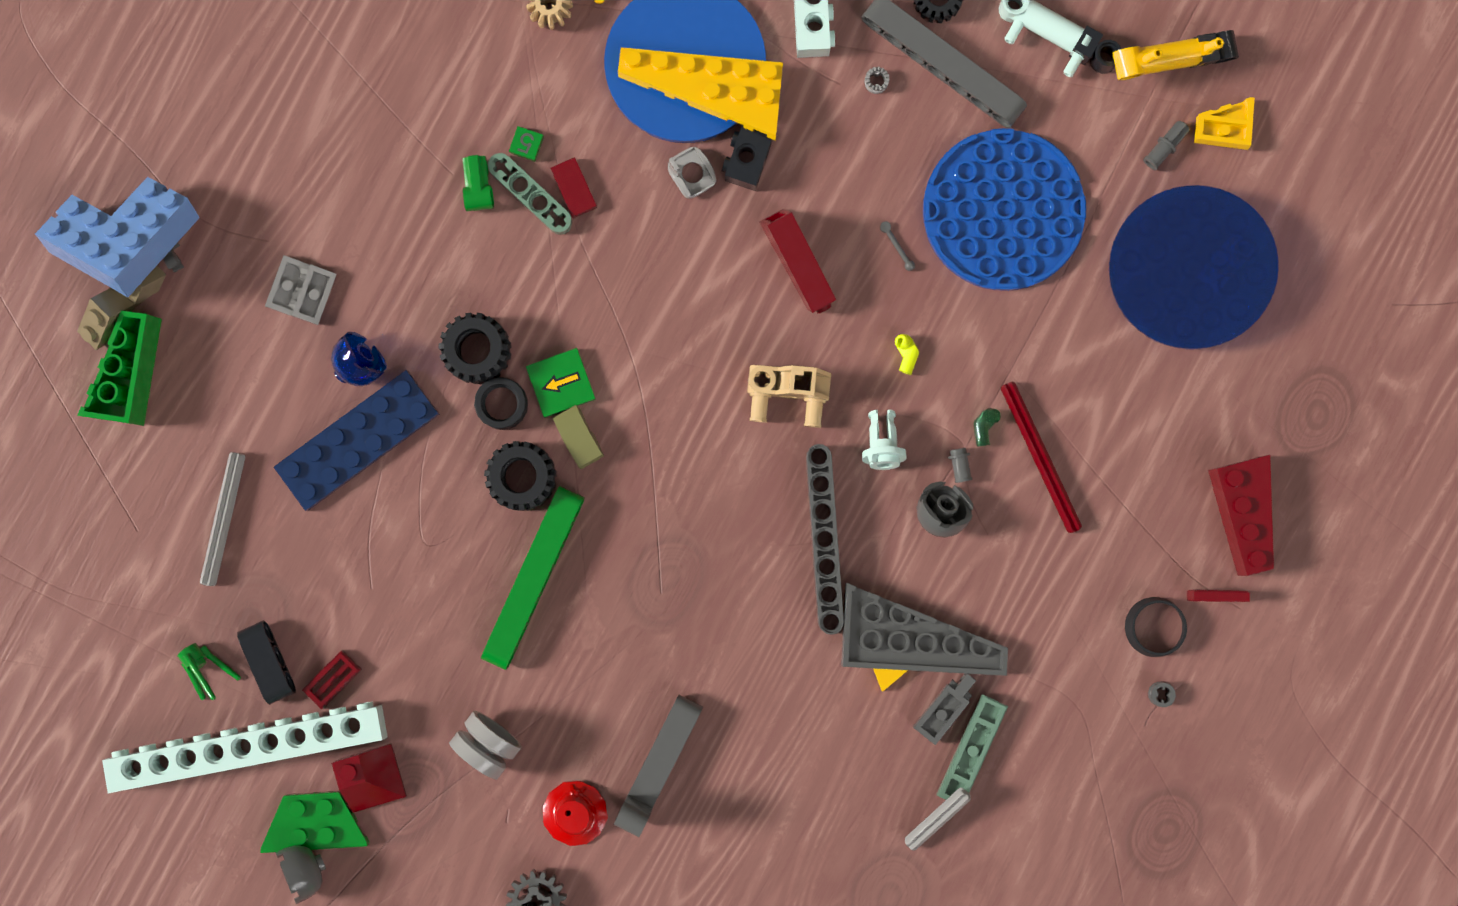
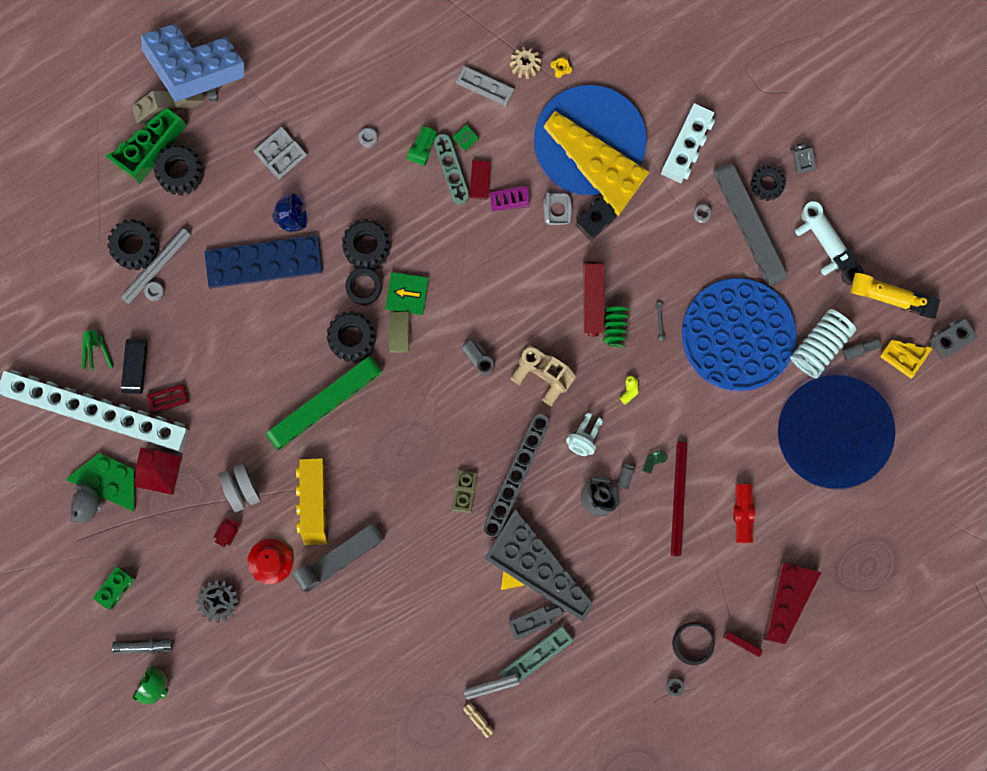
camera: 25 degrees right, 5 degrees down
none -> black tyre [107,219,159,270]
none -> light grey tile [144,282,164,301]
none -> black tyre [153,144,204,196]
none -> dark red brick [213,517,240,548]
none -> yellow wedge [296,458,327,545]
none -> light grey tile [359,128,378,148]
none -> olive slope [452,470,477,514]
none -> light grey tile [456,65,514,107]
none -> dark grey piece [462,339,494,377]
none -> tan axle [463,703,494,738]
none -> magenta slope [490,186,529,212]
none -> green piece [602,306,630,348]
none -> red piece [733,484,755,543]
none -> light aqua piece [790,309,856,379]
none -> dark grey brick [929,319,978,360]

